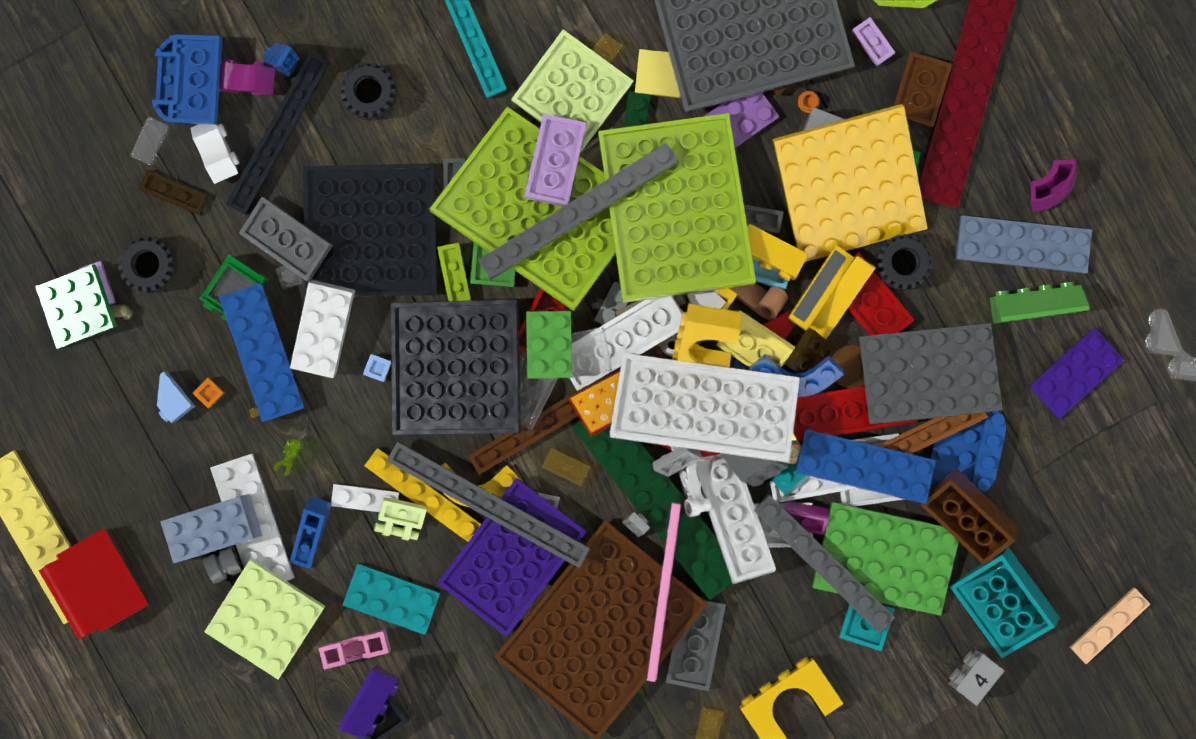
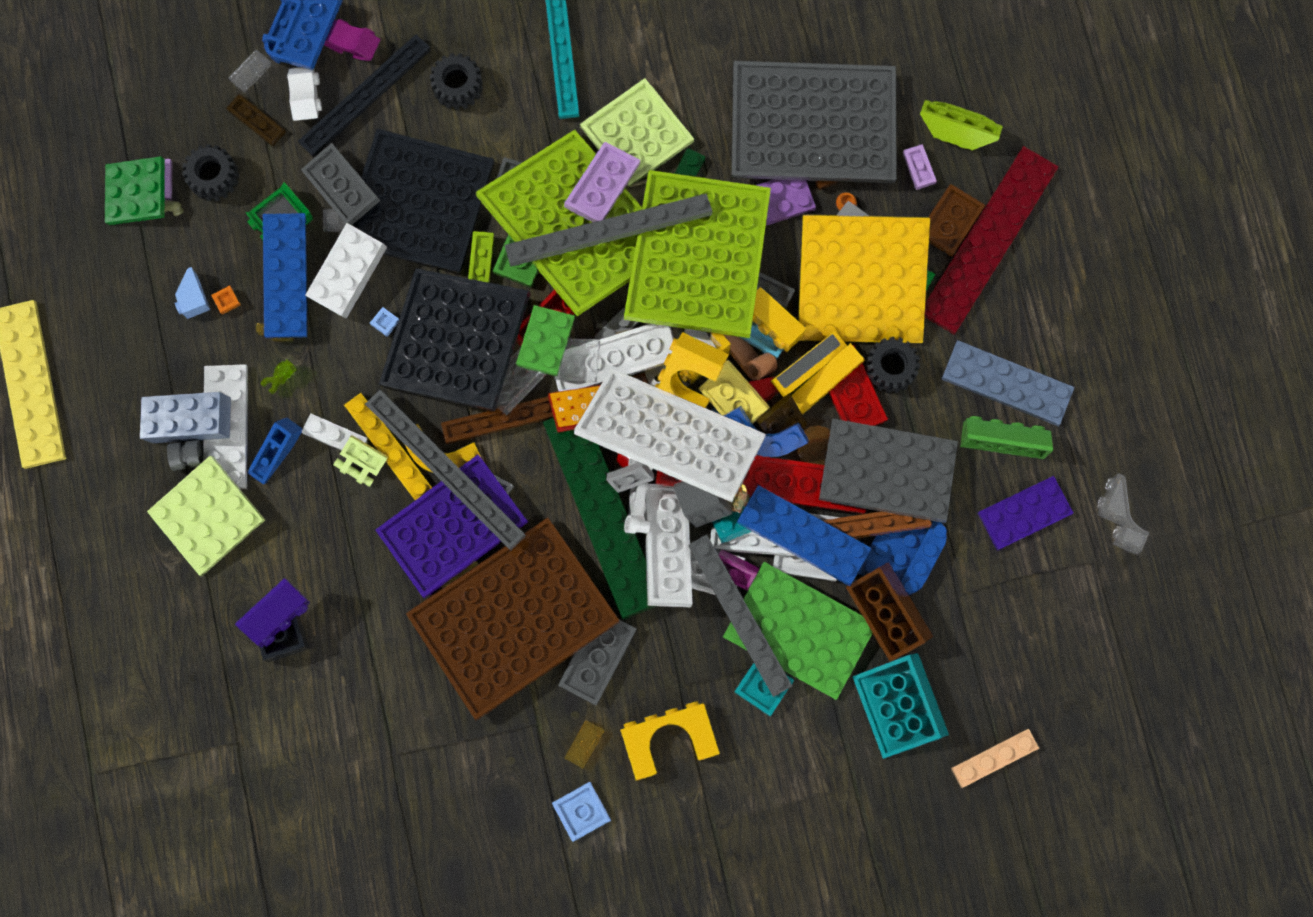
camera: 15 degrees right, 10 degrees down
red piece [39,529,149,640] -> none
blue slope [264,42,301,78] -> none
bright pink arch [319,629,391,670] -> none
teal plate [343,563,440,635] -> none
clear yellow plate [542,448,590,486] -> none
clear yellow plate [592,33,623,64] -> none
light grey plate [622,512,650,537] -> none
light yellow tile [635,49,681,98] -> none
bright pink tile [647,502,681,682] -> none
light grey brick [949,649,1004,706] -> none
magenta brick [1031,159,1077,212] -> none

